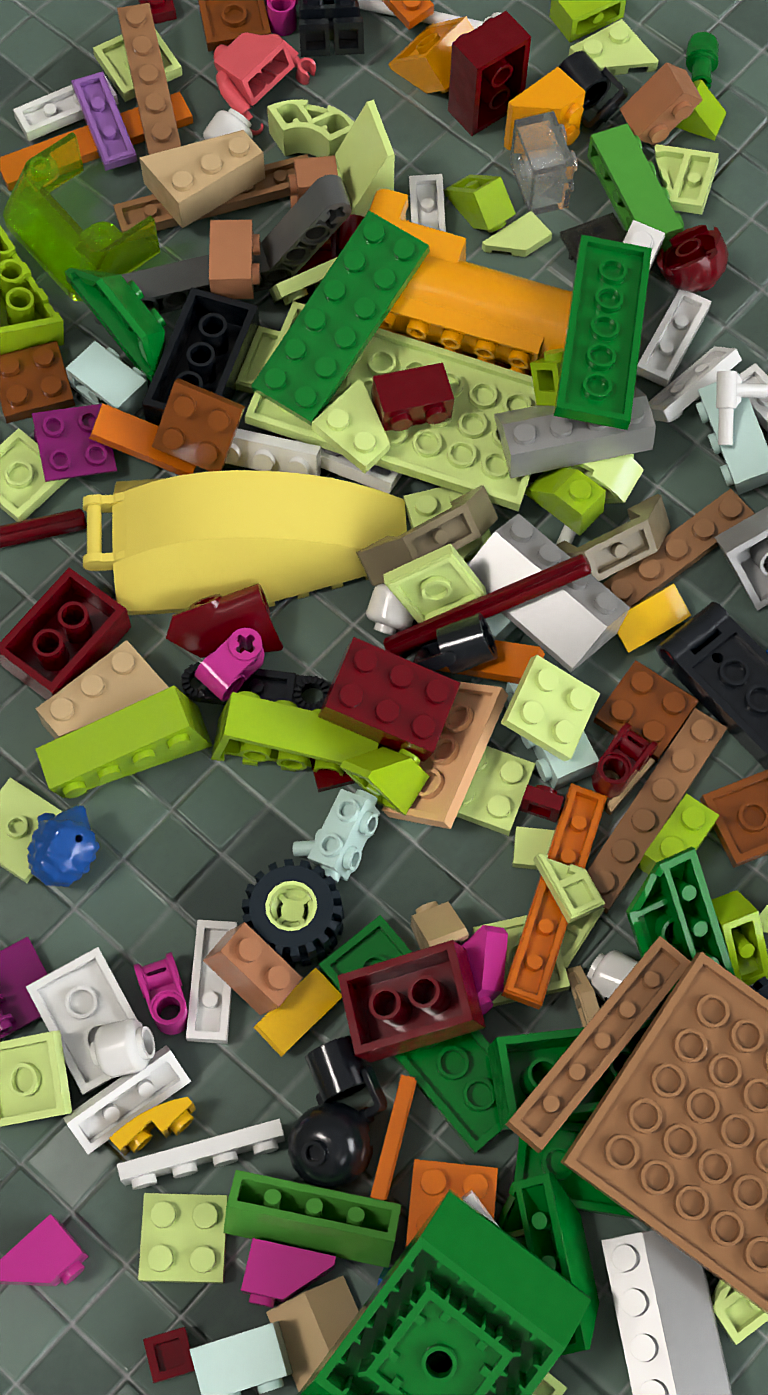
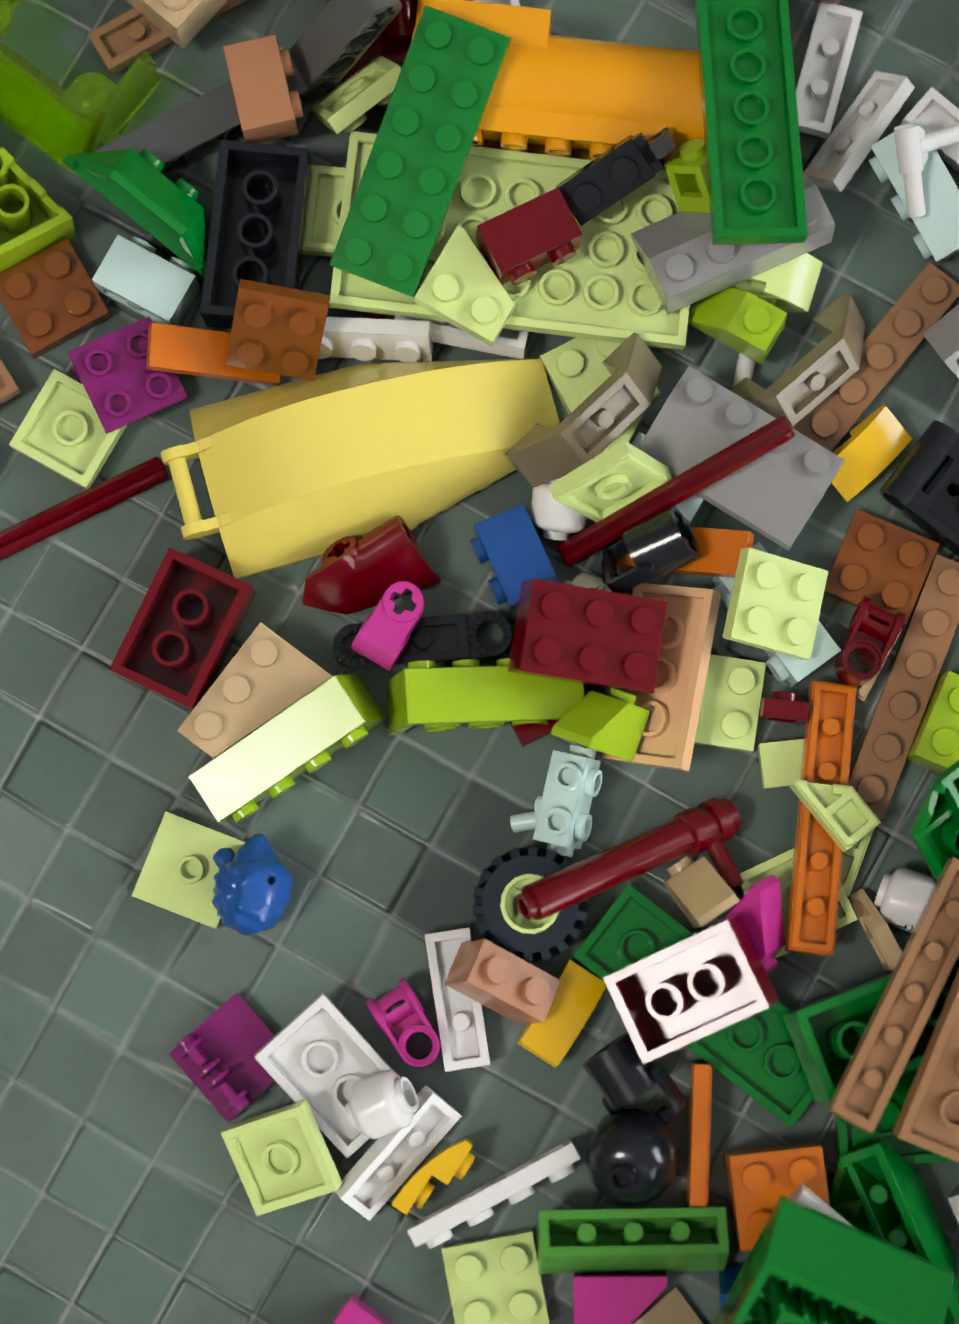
camera: 10 degrees left, 15 degrees up
none -> blue brick [469,503,559,612]
none -> dark red cylinder [516,798,744,921]
none -> black hinge [556,126,677,226]

